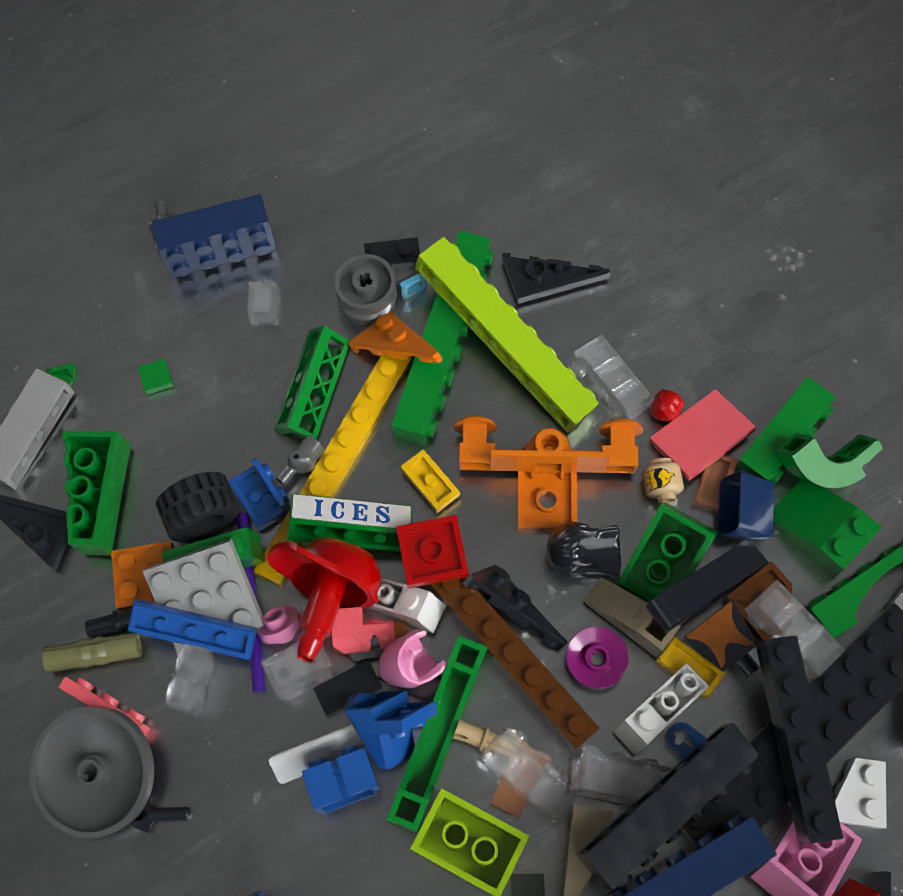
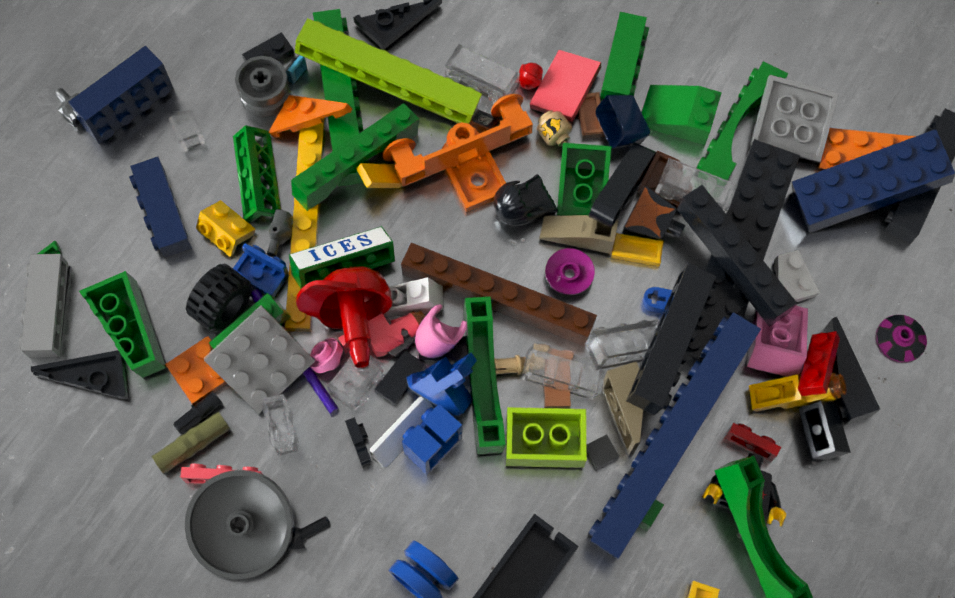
camera: 30 degrees left, 0 degrees up
blue tile [128,599,258,660] -> none
green tile [137,358,174,395] -> none
red plate [396,515,469,589] -> none
yellow plate [400,449,460,513] -> none
black wing [463,564,568,651] -> none
white slope [614,663,709,756] -> none
arch [775,432,883,488] -> none
none -> dark blue brick [129,156,192,258]
none -> yellow bracket [196,200,256,256]
none -> green arch [291,103,419,211]
none -> black plate [345,417,372,466]
none -> yellow tile [356,163,402,188]
none -> slope [469,110,500,133]

